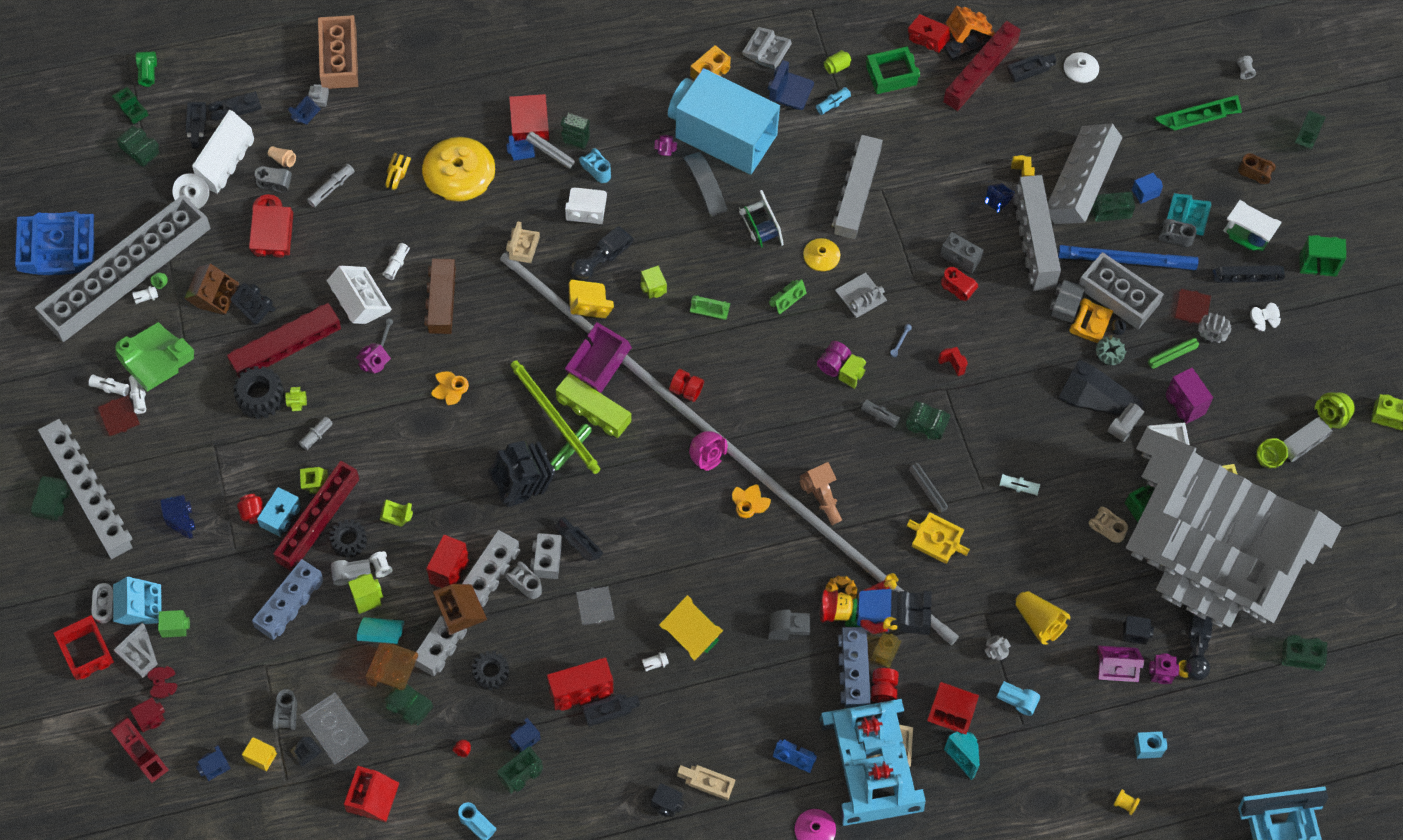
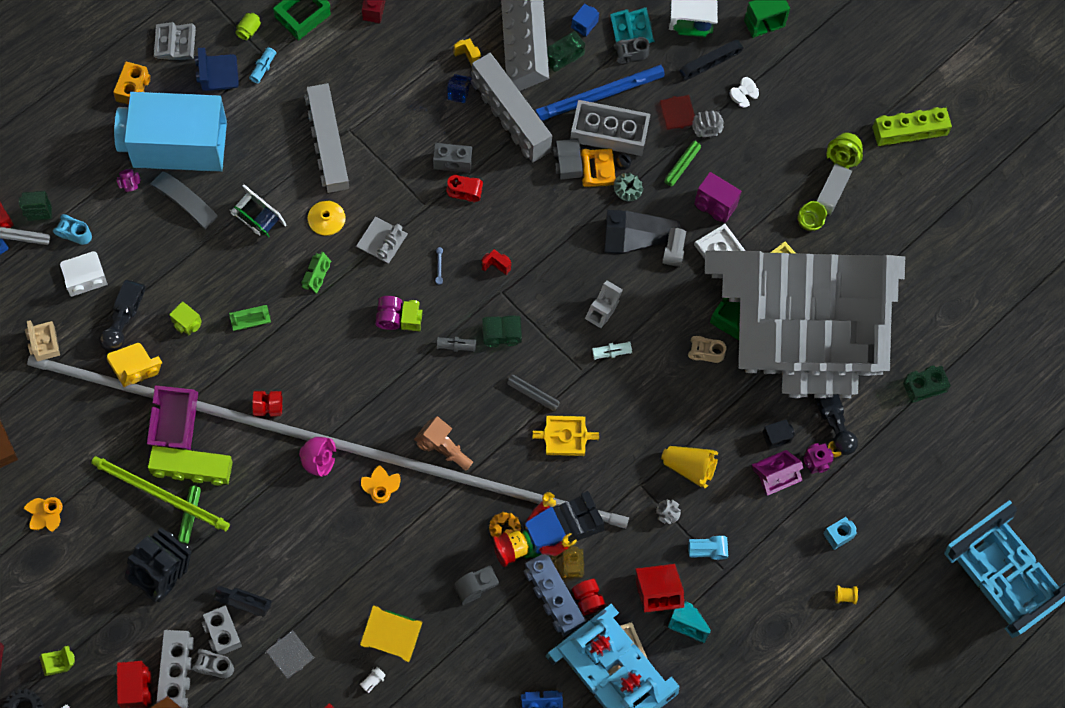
camera: 30 degrees left, 5 degrees up
none -> light grey brick [585,281,623,328]

